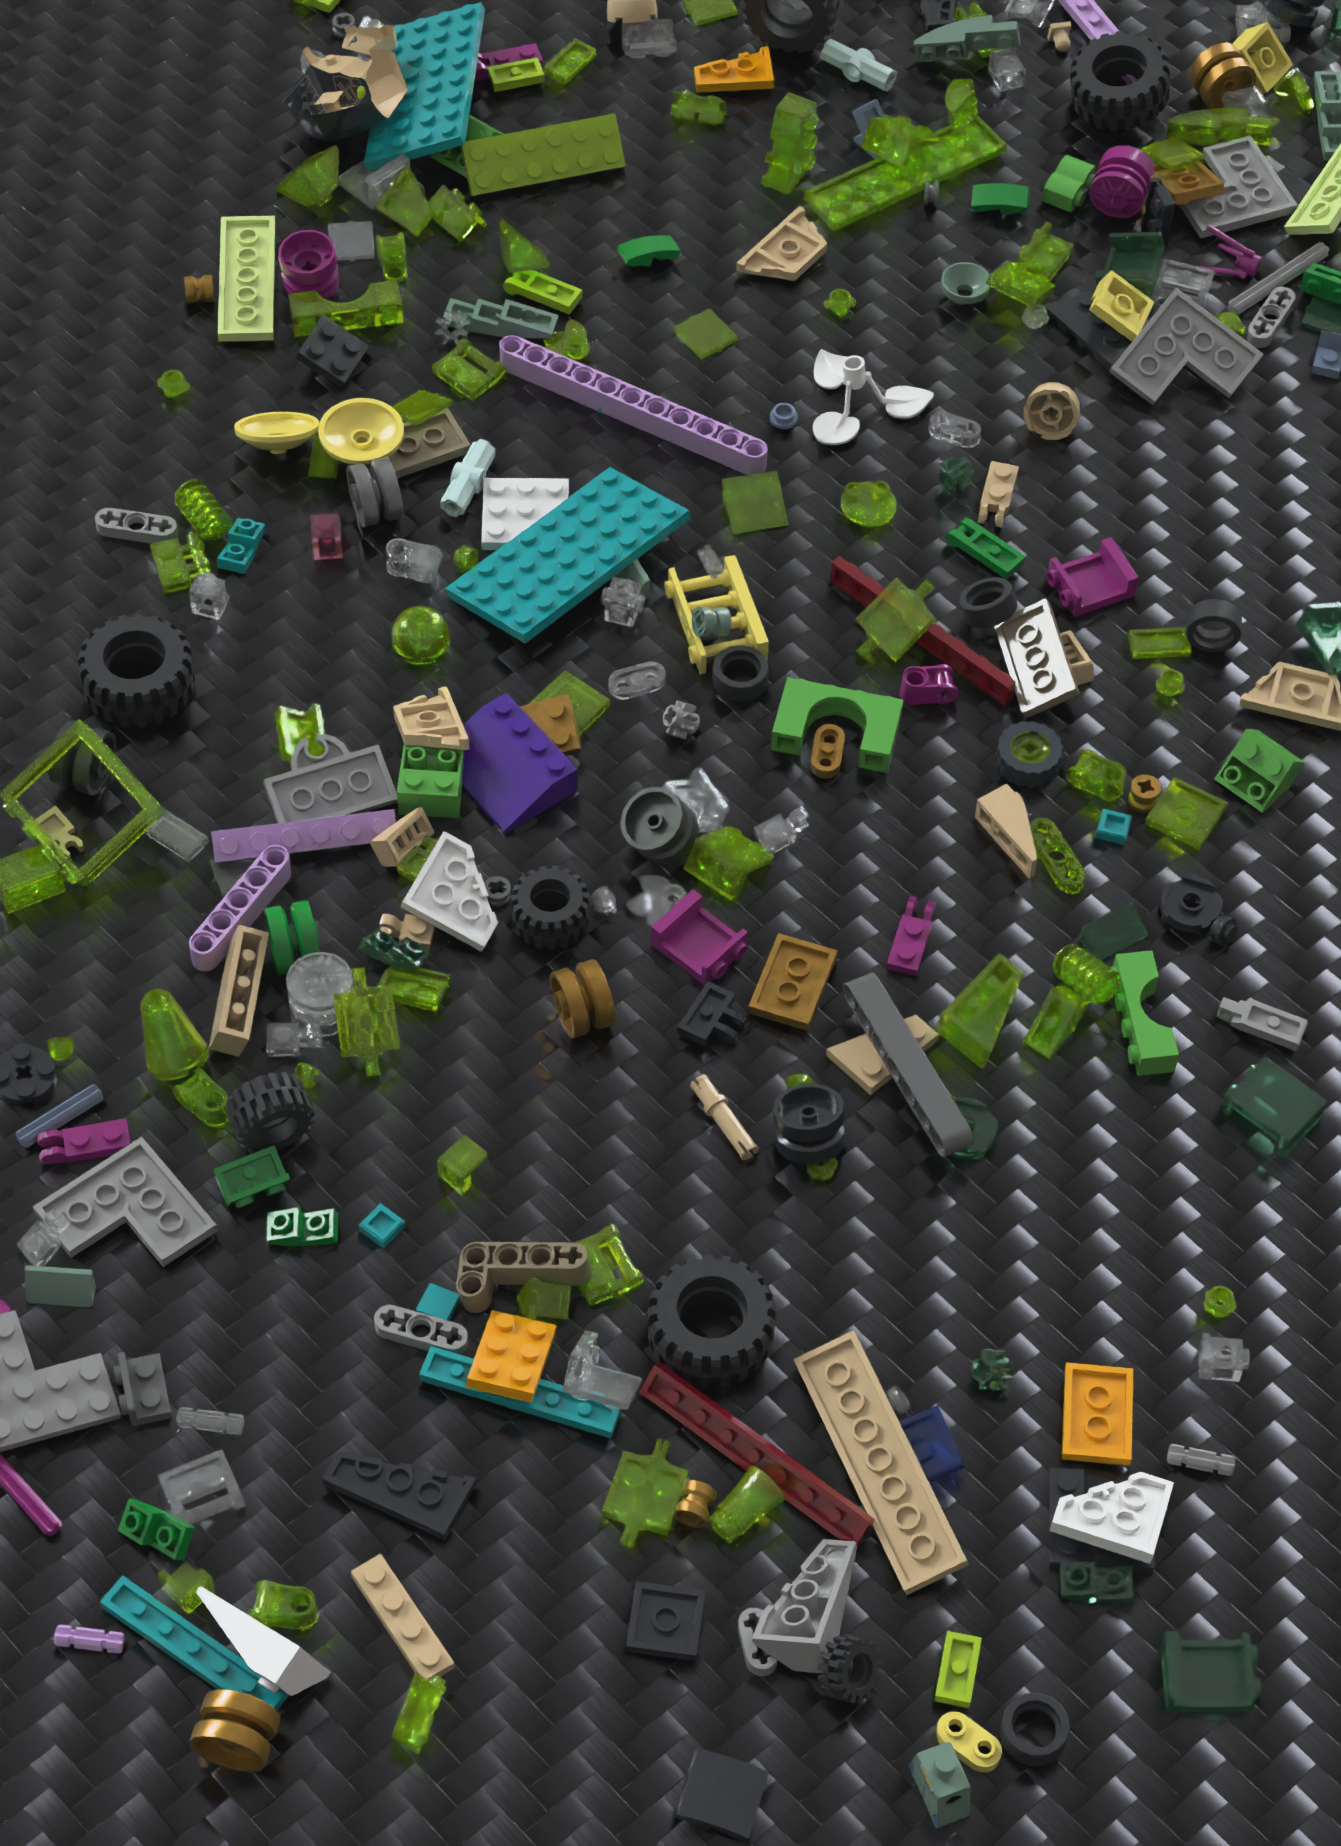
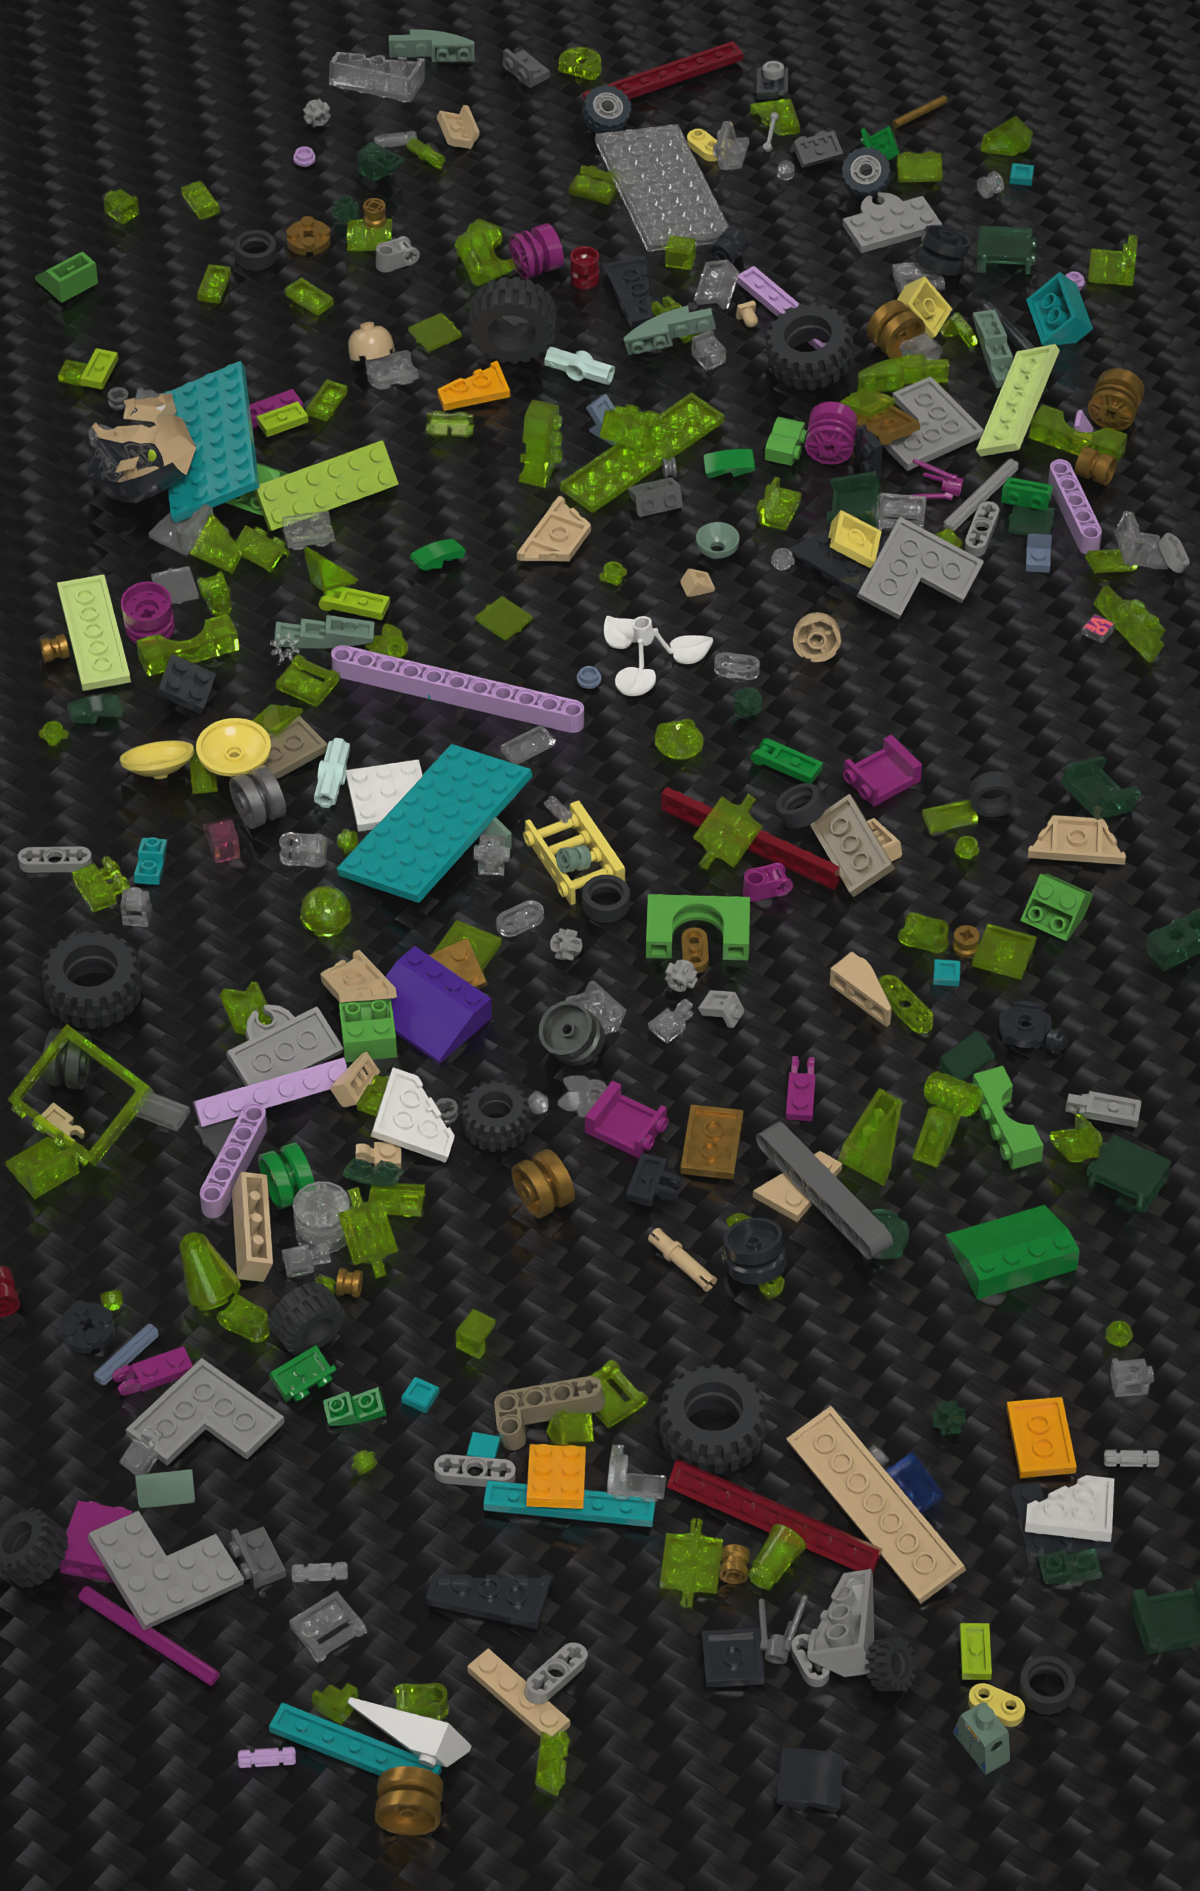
camera: 10 degrees left, 5 degrees down
green slope [117,1499,195,1560] -> none
clear neon green piece [174,479,232,541] -> none
clear neon green slope [275,145,339,207] -> none
clear neon green bracket [684,826,774,901] -> none
clear neon green hinge [722,470,788,534] -> none
clear neon green slope [945,79,978,136] -> none
tan hinge [978,461,1019,528] -> none
clear neon green plate [986,262,1056,308] -> none
black wheel [995,721,1063,788] -> none
none -> clear green slope [67,695,124,724]
none -> clear bracket [282,511,335,550]
none -> pearl gold wheel [336,1268,363,1298]
none -> clear neon green plate [351,1450,378,1475]
none -> clear plate [501,725,555,765]
none -> light grey beam [524,1643,588,1704]
none -> dark grey bracket [628,477,683,517]
none -> light grey gear [665,960,698,992]
none -> tan slope [680,569,715,597]
none -> light grey bracket [698,990,744,1028]
none -> dark grey plant [759,1595,808,1664]
none -> green slope [946,1205,1080,1300]
none -> clear neon green bracket [1050,1114,1102,1162]

